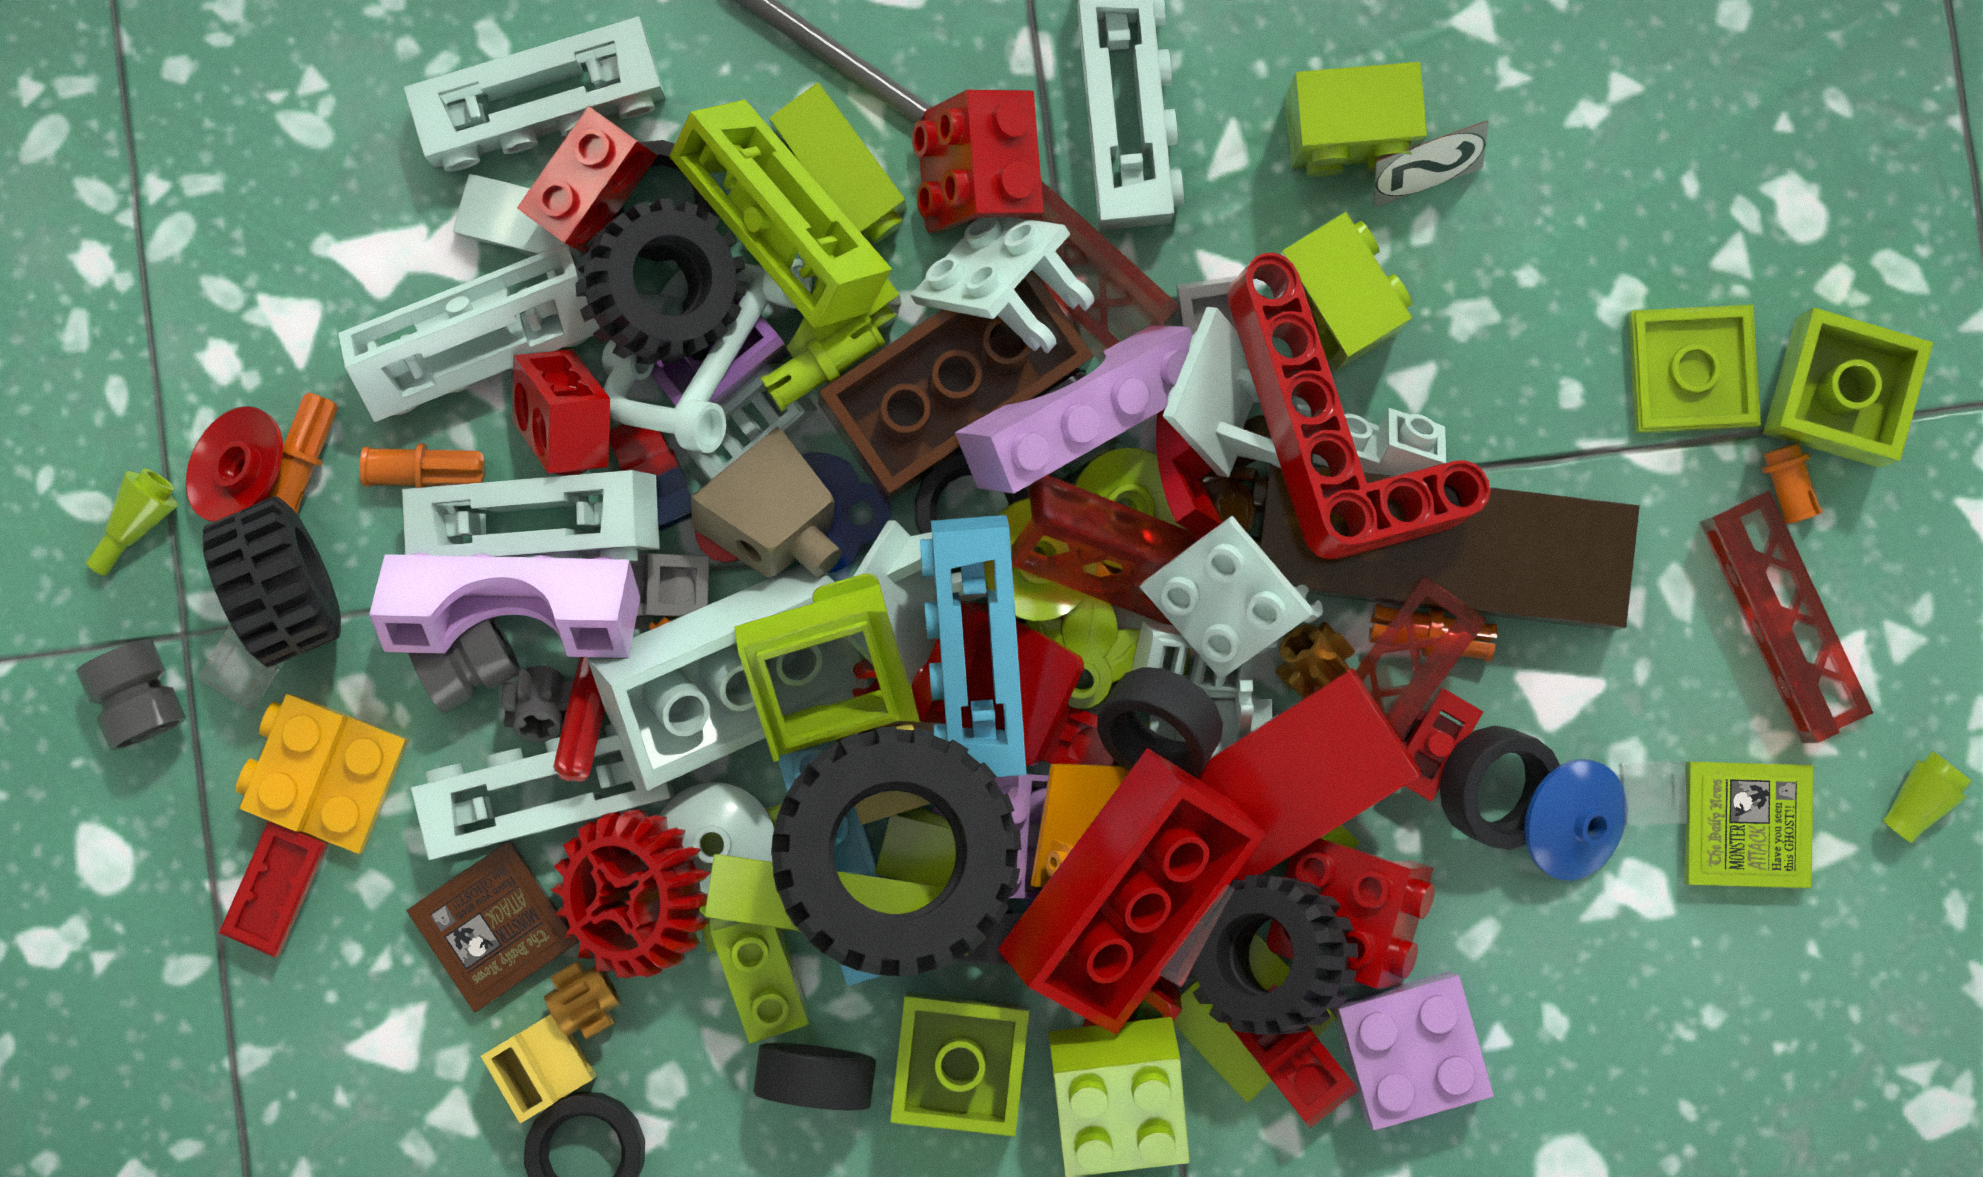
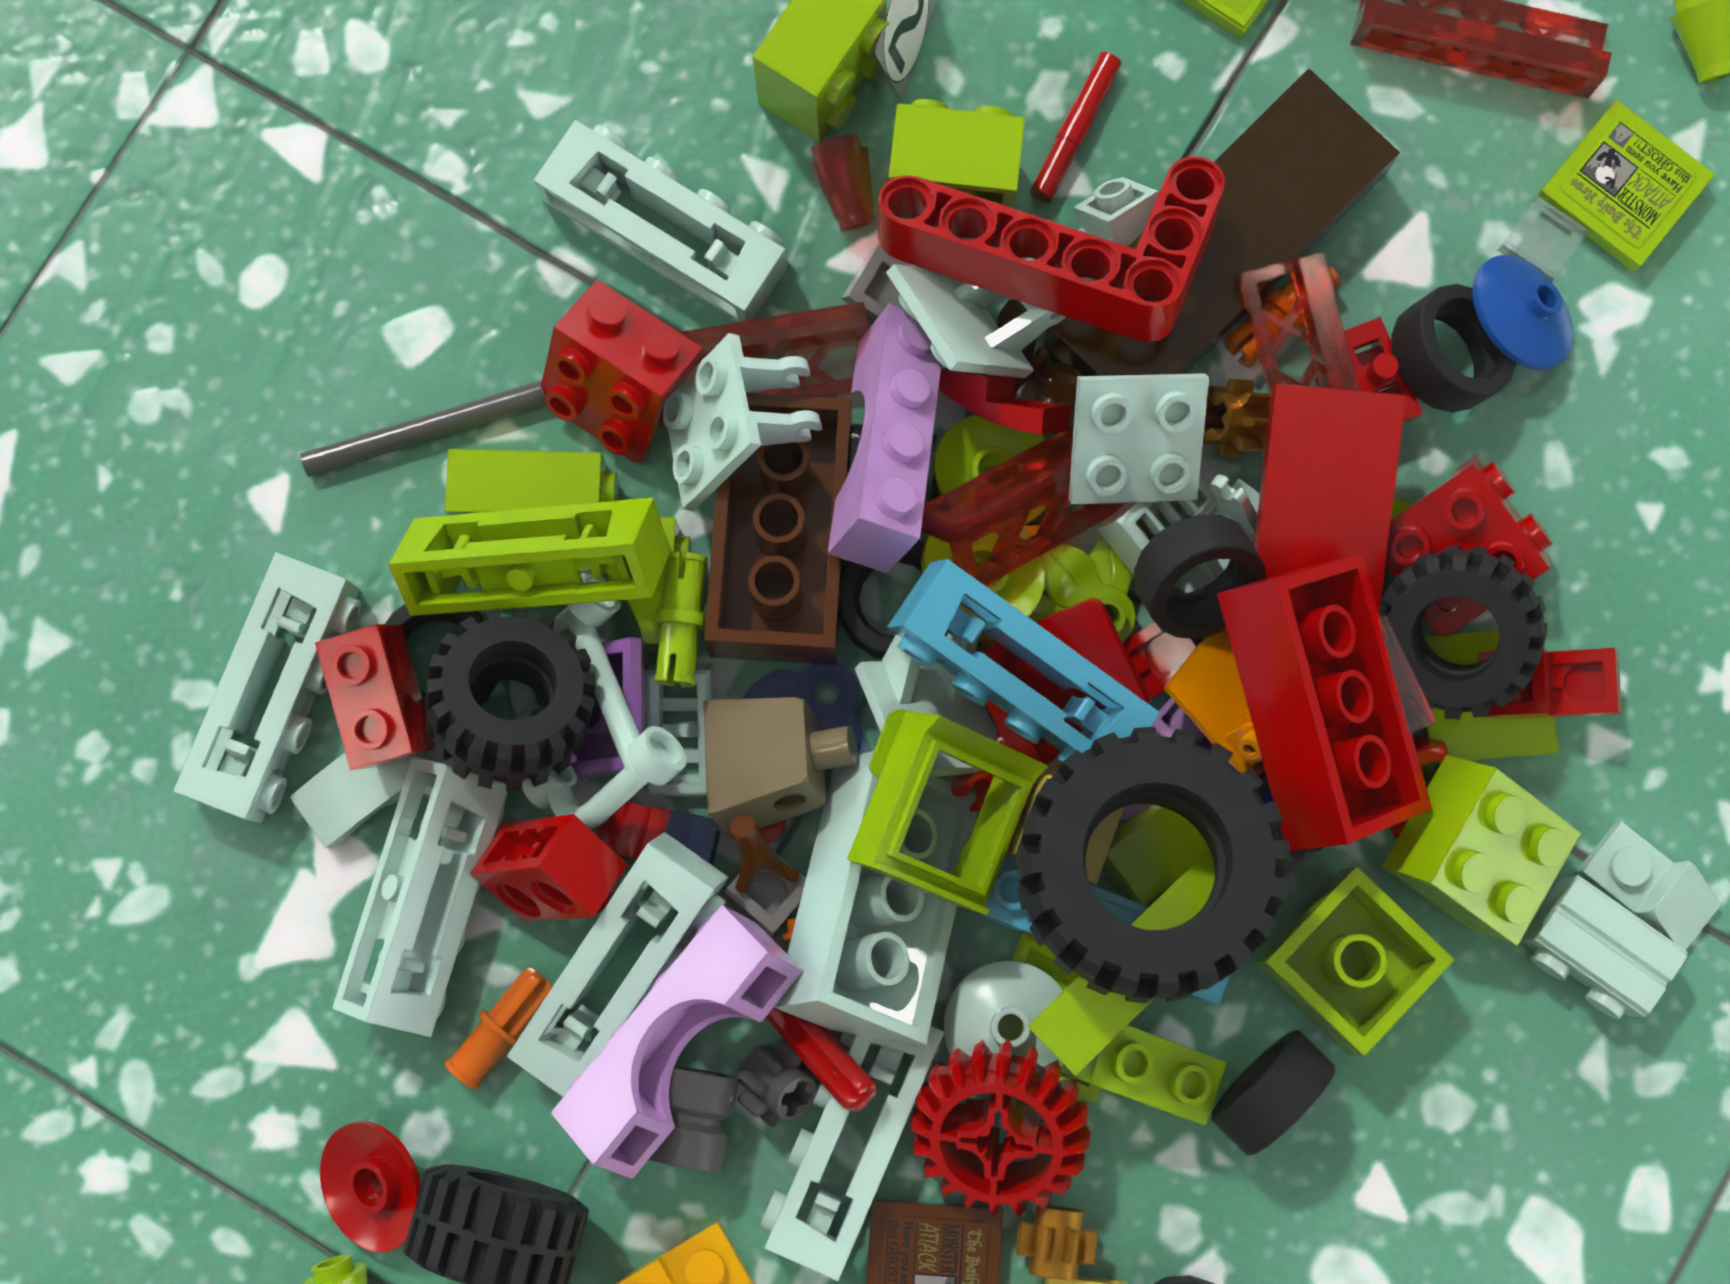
camera: 50 degrees left, 5 degrees down
orange axle [263,393,338,514] -> none
lavender brick [1332,971,1494,1131] -> none
none -> reddish brown bar [730,815,799,893]
none -> clear red cone [809,134,876,231]
none -> red piece [1030,52,1122,202]

